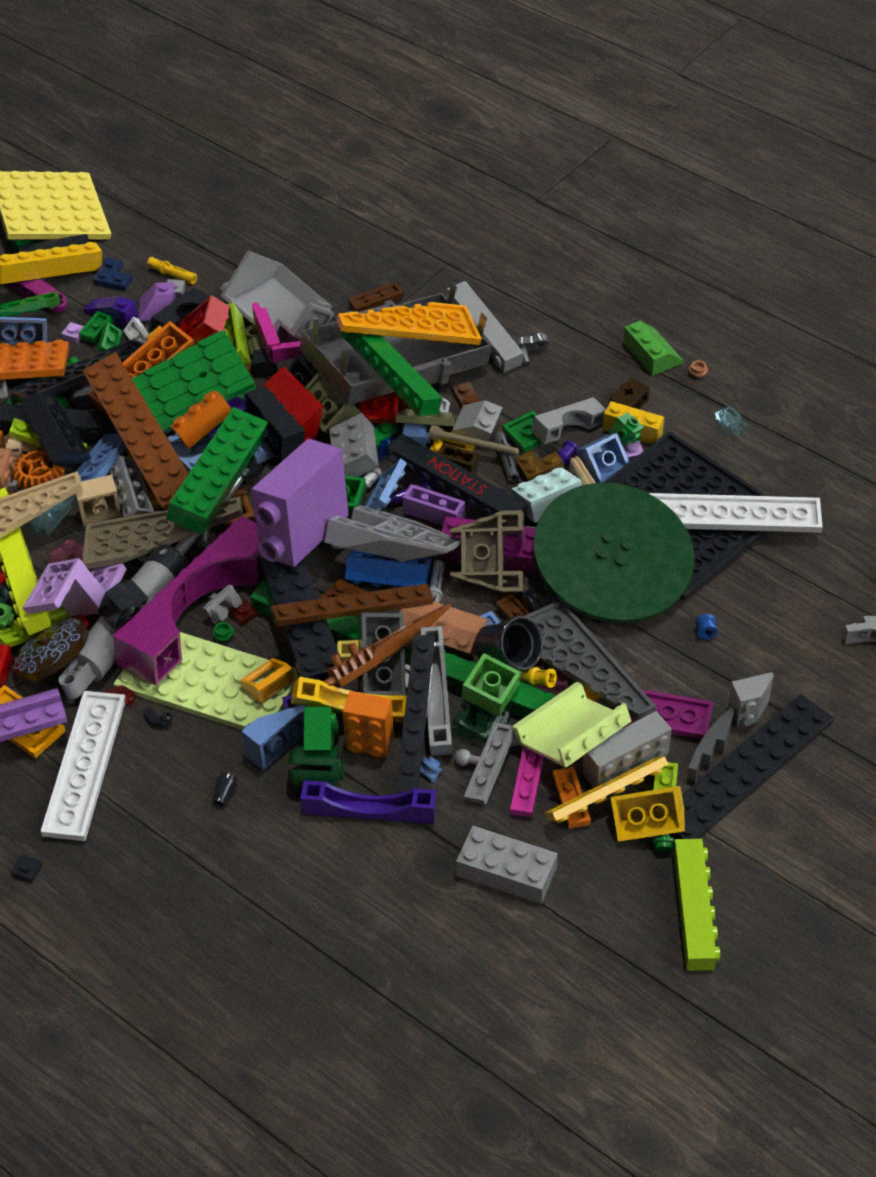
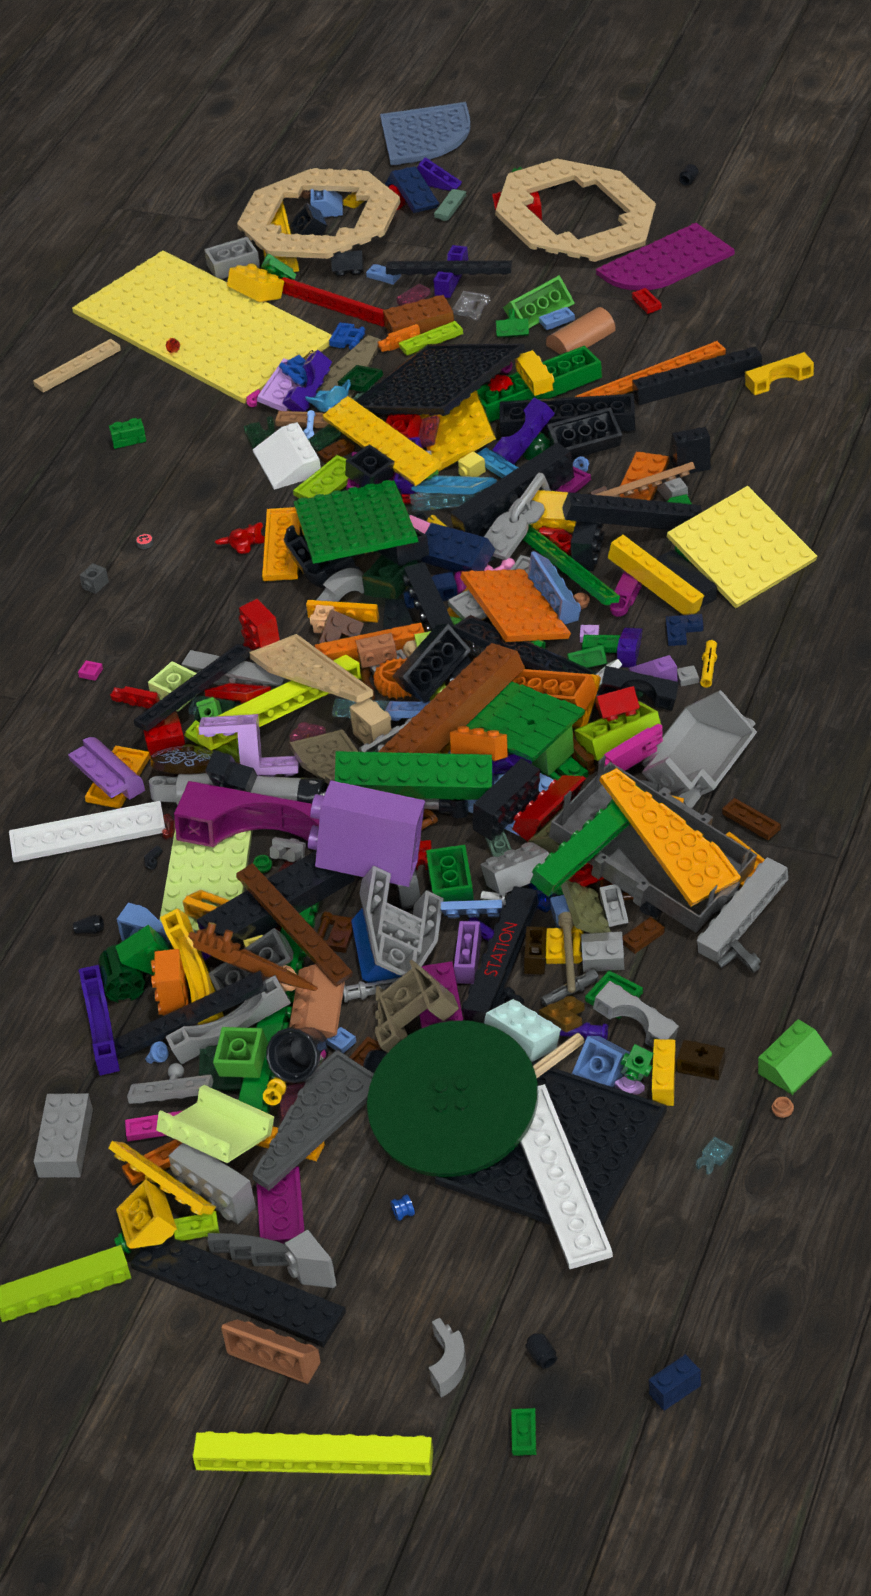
camera: 75 degrees right, 5 degrees down
none -> nougat slope [221,1319,321,1384]

